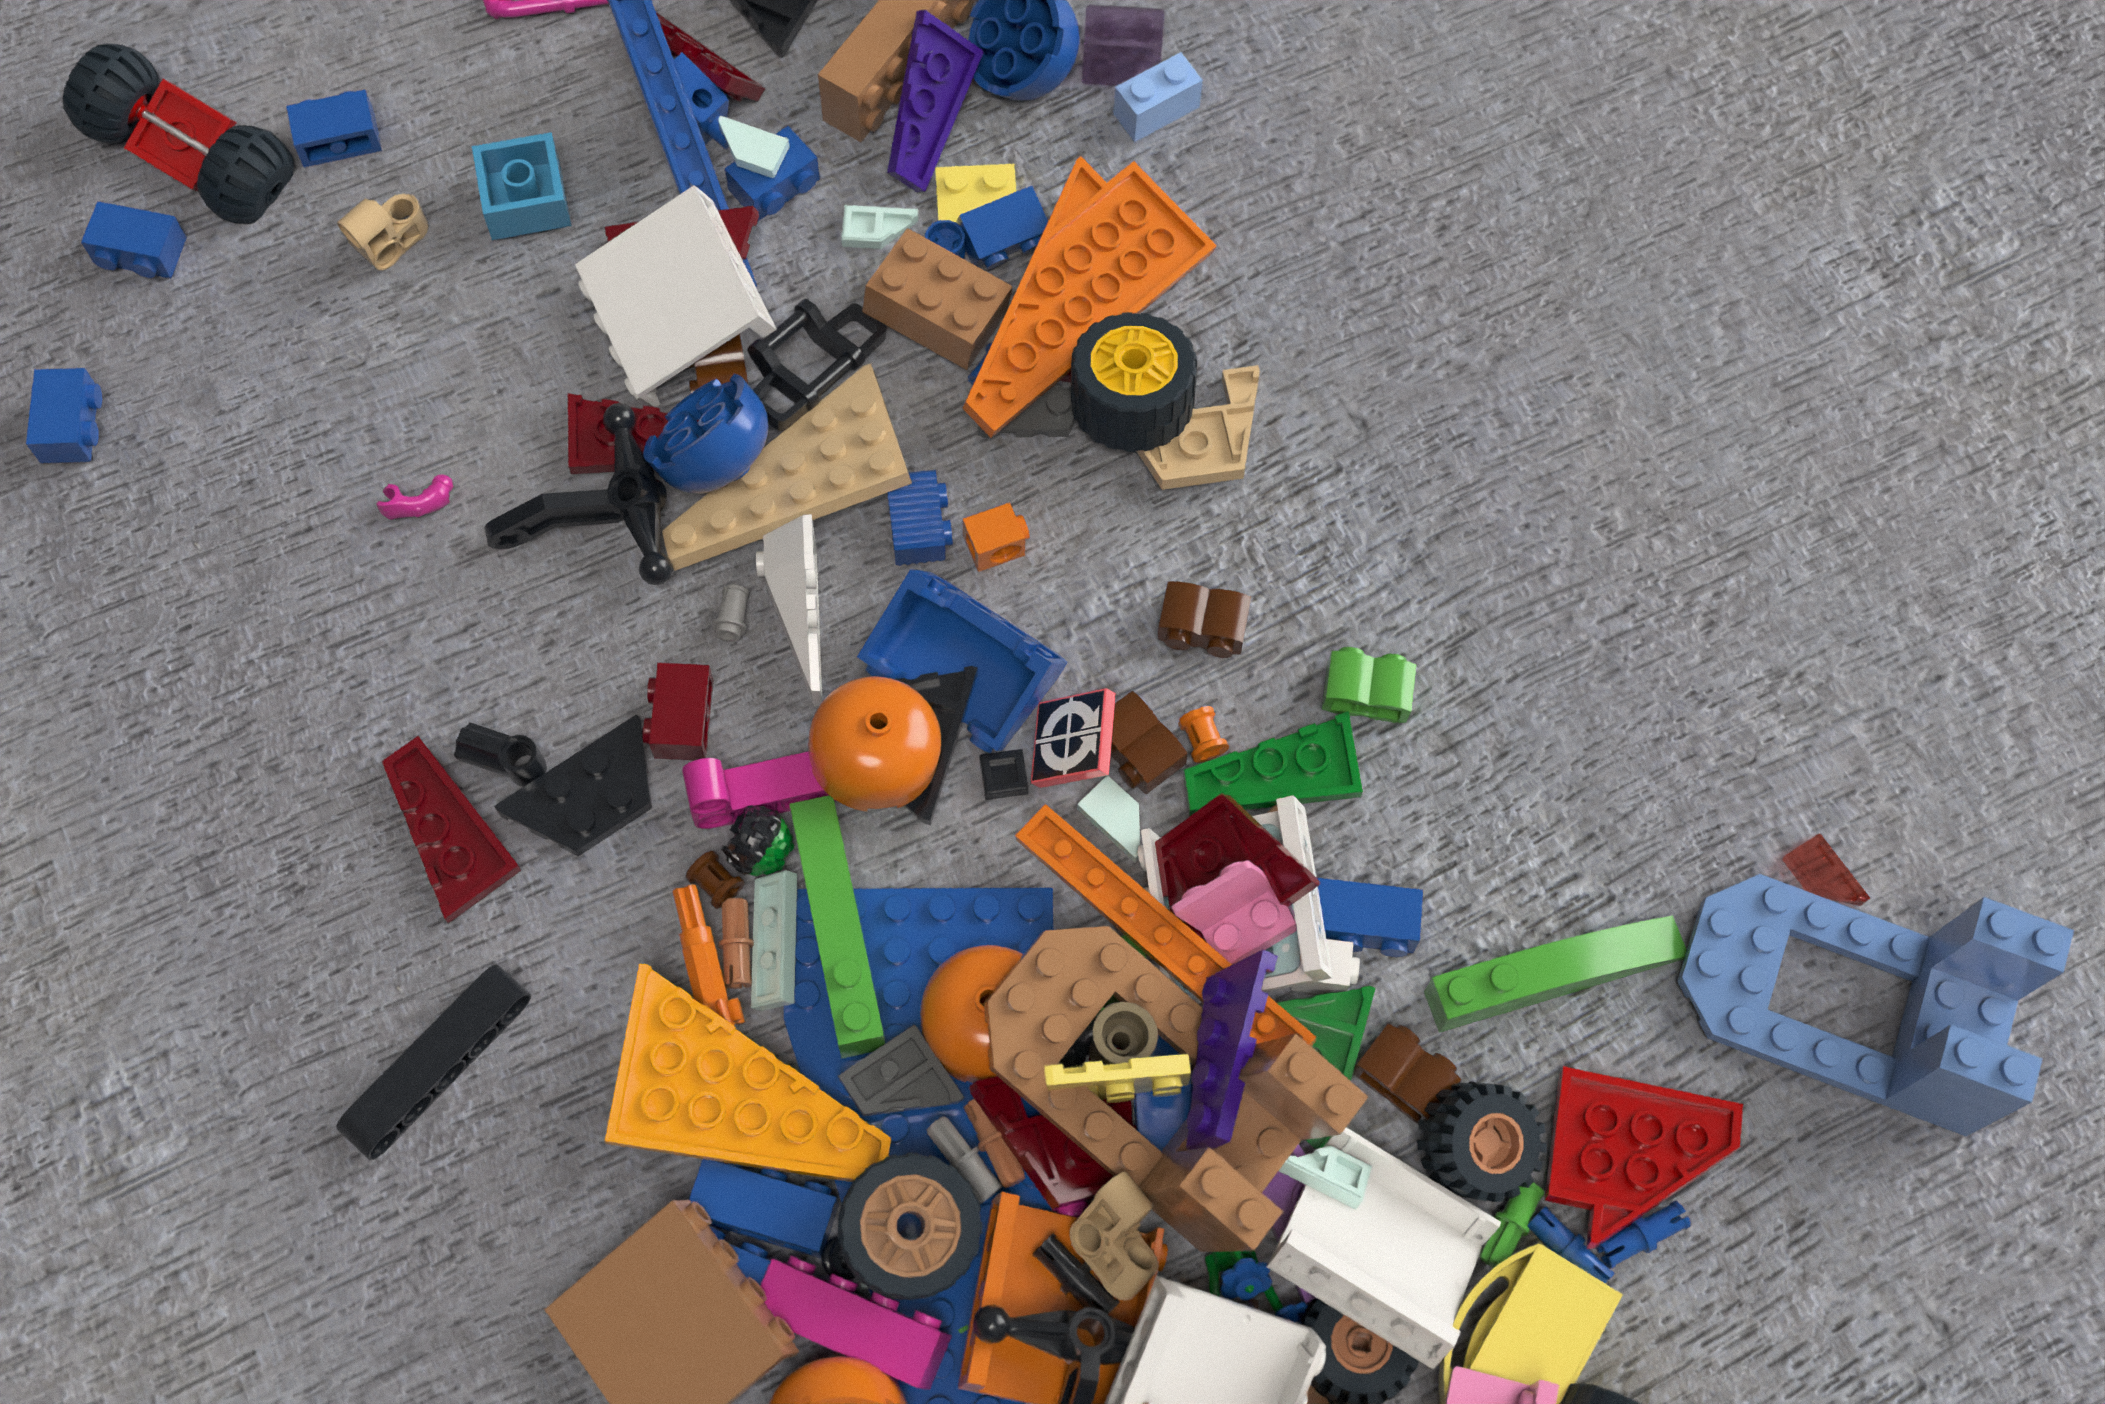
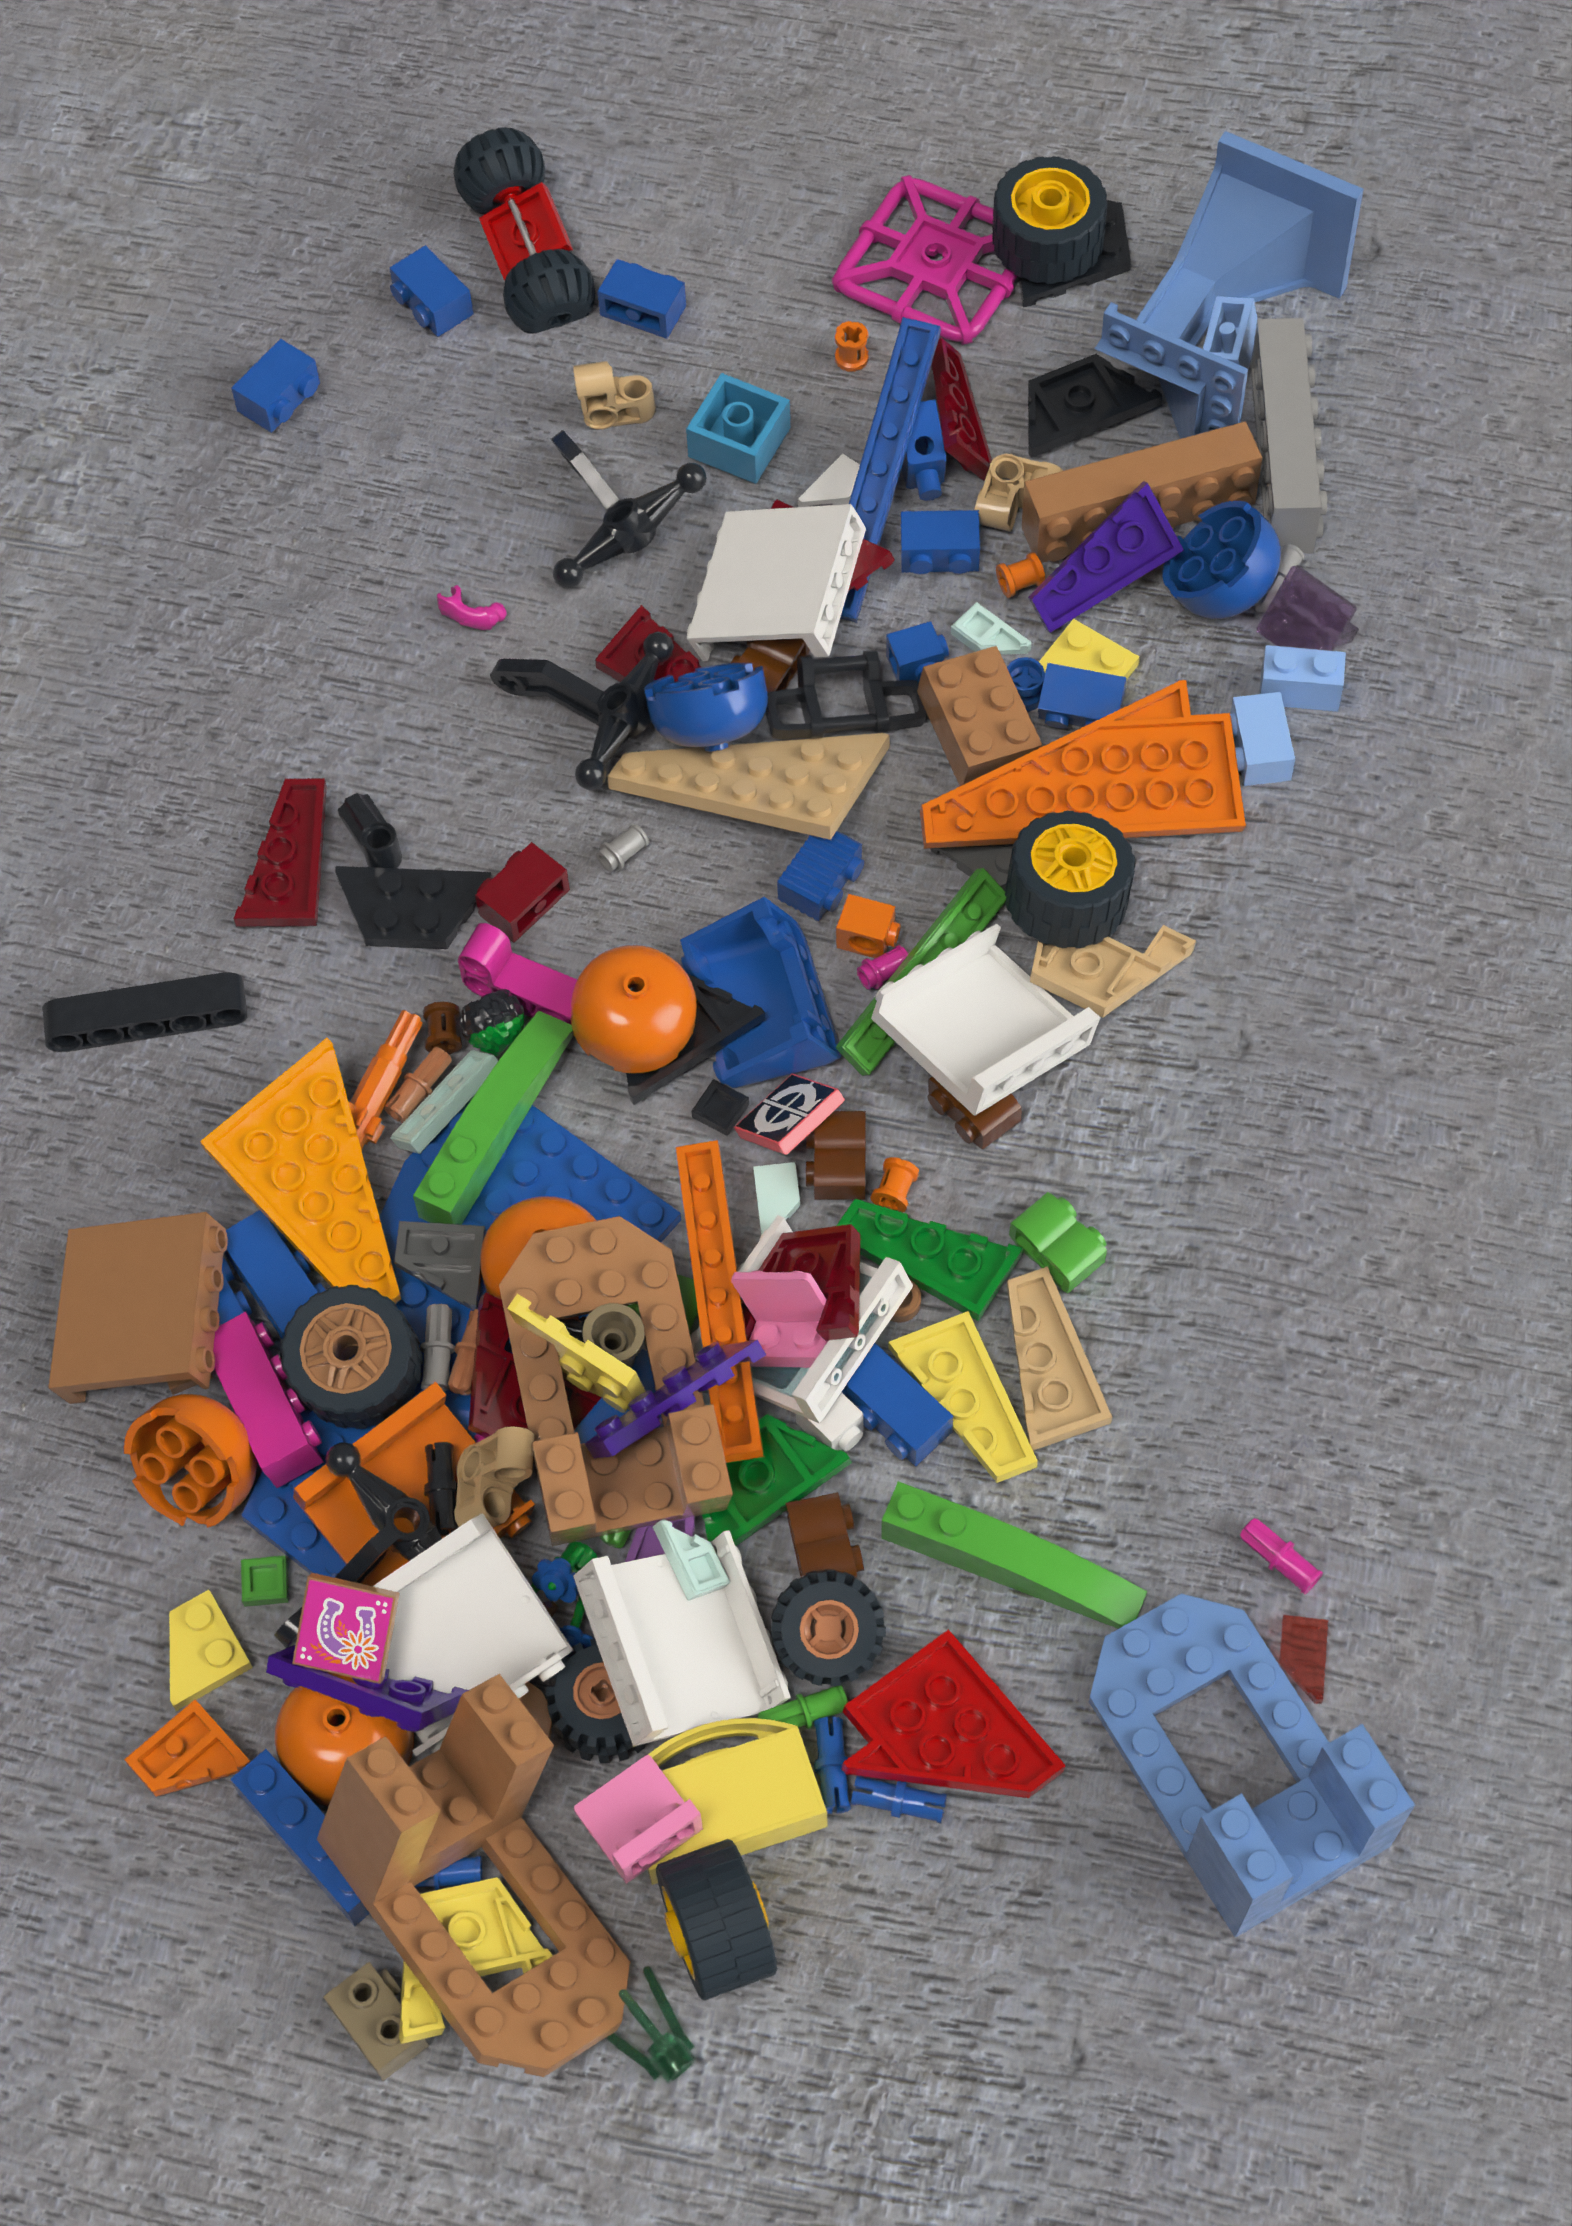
camera: 45 degrees right, 5 degrees down
light aqua tile [718,116,790,179] -> none
white wedge [756,515,822,707] -> none
none -> black piece [551,430,707,589]
none -> white tile [798,454,860,507]
none -> orange bush [835,321,868,372]
none -> bright green tile [835,868,1006,1076]
none -> dark pink pin [857,945,908,990]
none -> white panel [871,924,1100,1116]
none -> blue brick [886,621,949,682]
none -> light yellow wing [888,1311,1038,1483]
none -> tan piece [974,454,1063,532]
none -> orange bush [996,552,1045,598]
none -> tan wing [1007,1266,1112,1451]
none -> light blue brick [1230,692,1295,786]
none -> dark pink axle [1240,1518,1323,1595]

